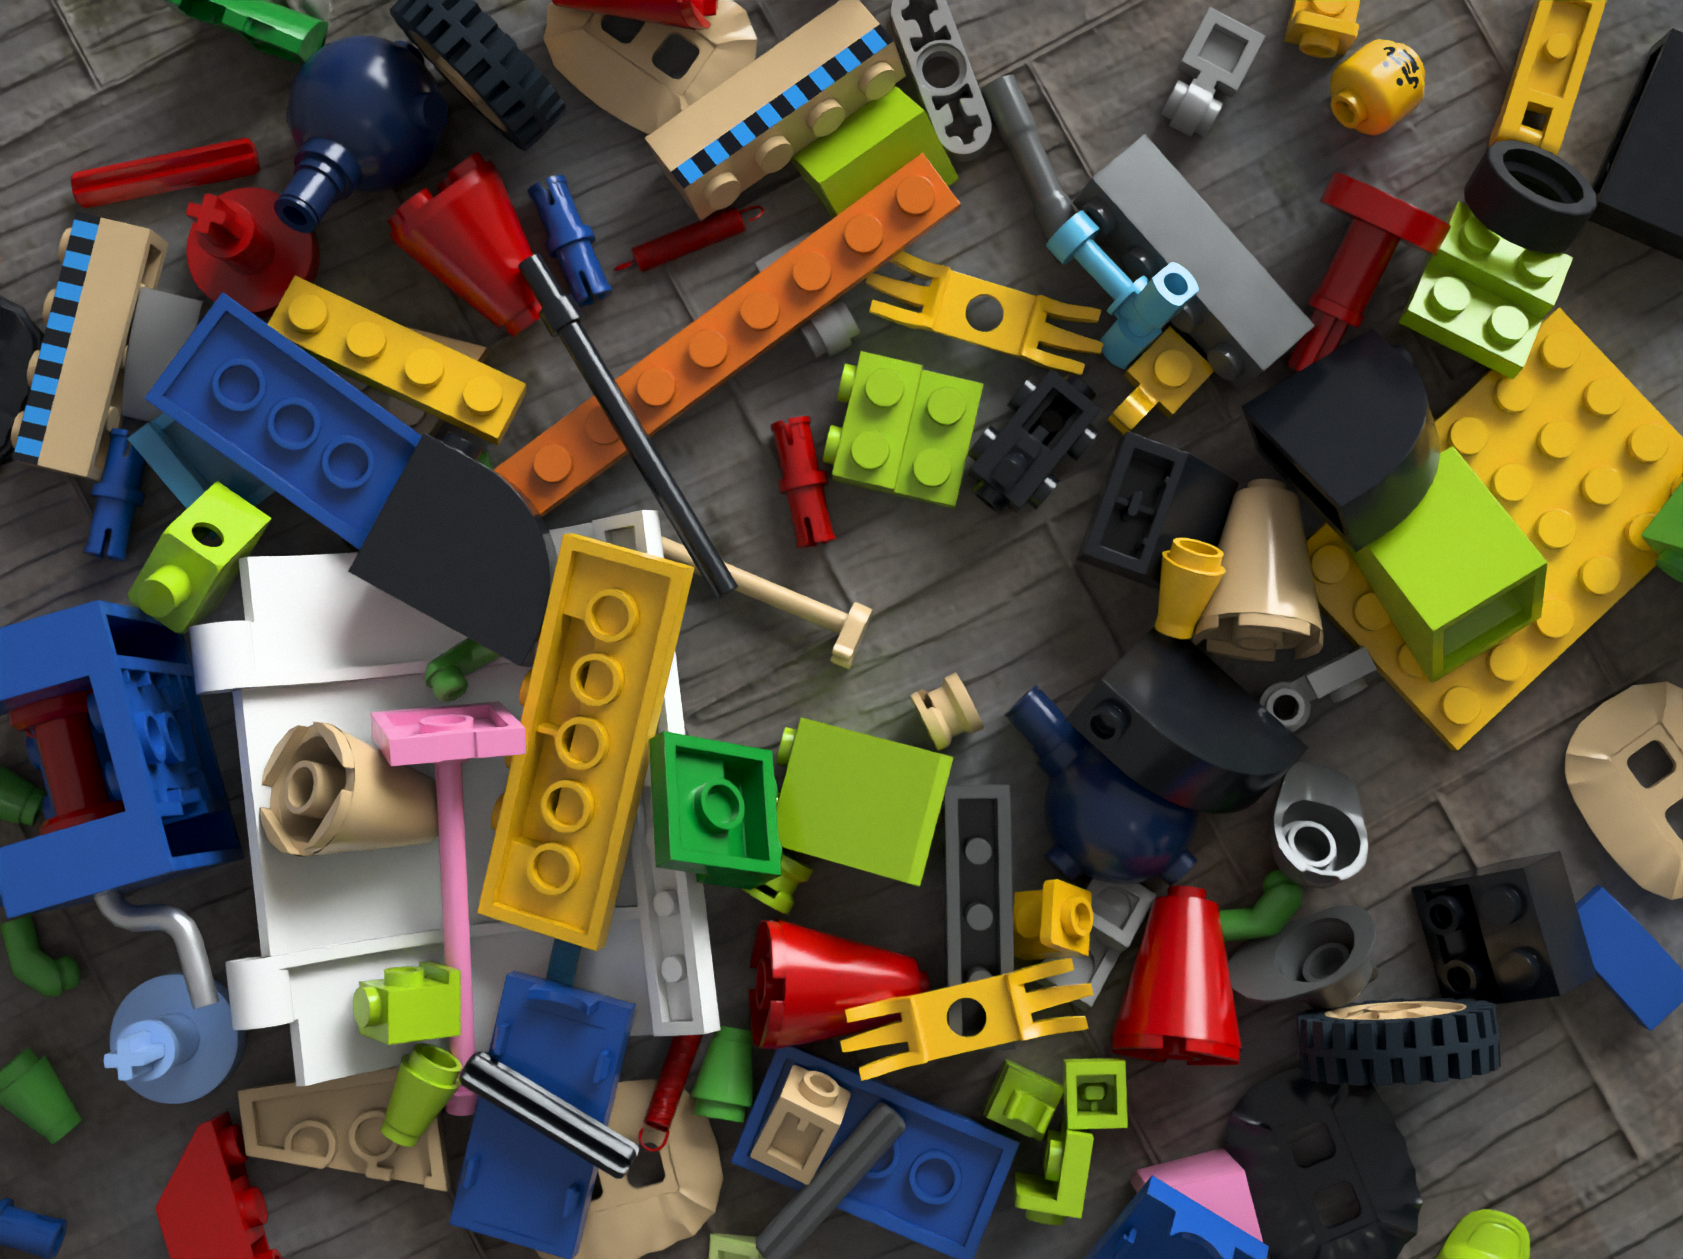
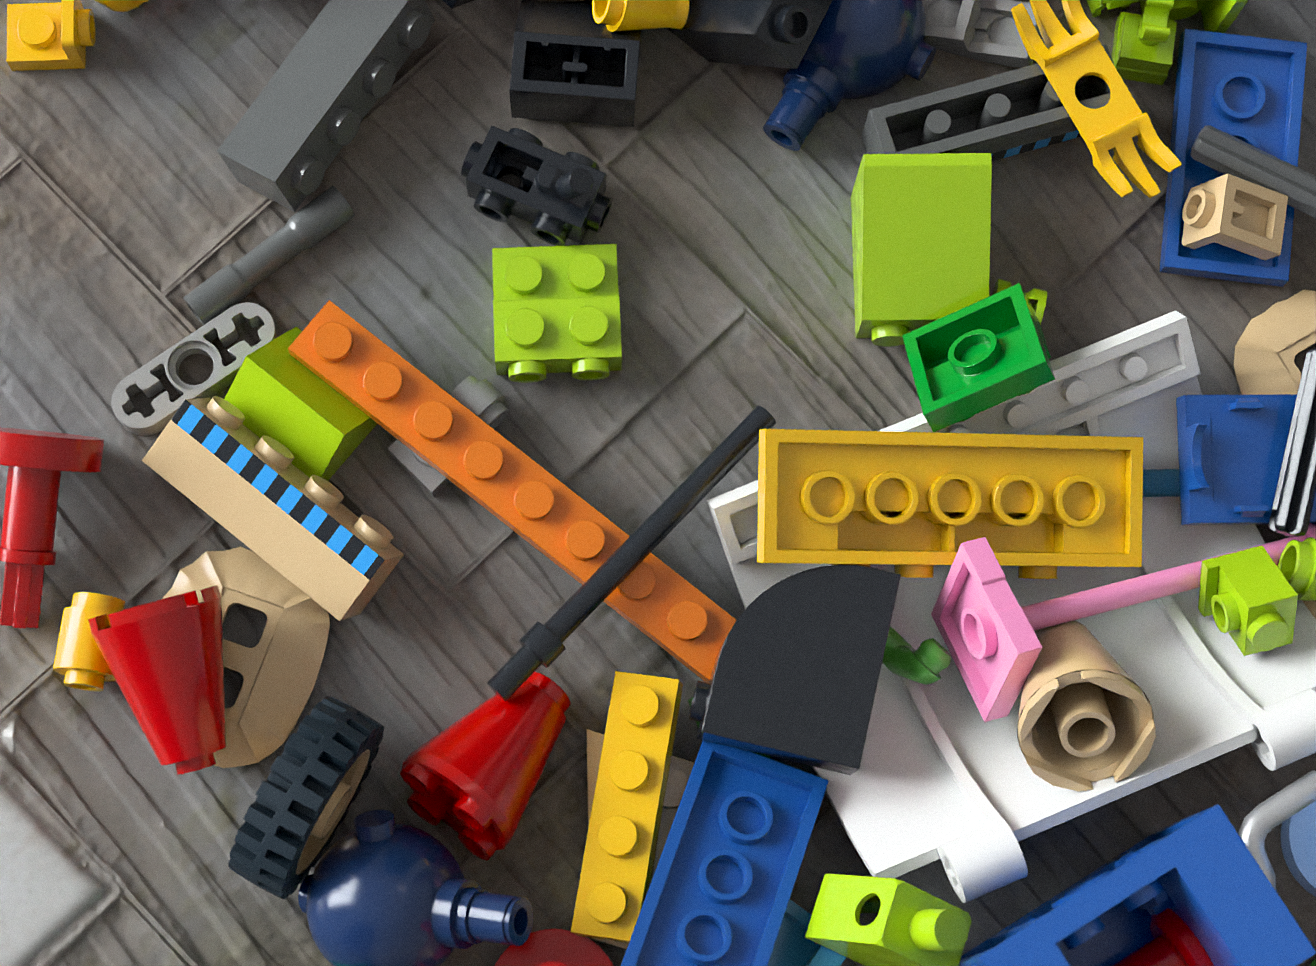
camera: 115 degrees left, 10 degrees down
blue pin [527,175,613,308] -> none
red piece [614,206,764,273] -> none
red piece [638,1034,703,1152] -> none
tan piece [662,536,873,669] -> none
bright green cone [690,1026,753,1123] -> none
red cone [748,919,929,1050] -> none
red pin [770,416,836,549] -> none
yellow piece [865,251,1104,376] -> none
tan wheel [910,672,984,751] -> none
yellow bracket [1013,879,1094,960] -> none
medium azure bar [1046,210,1199,369] -> none
yellow plate [1107,326,1214,435] -> none
light grey plate [1160,7,1265,137] -> none

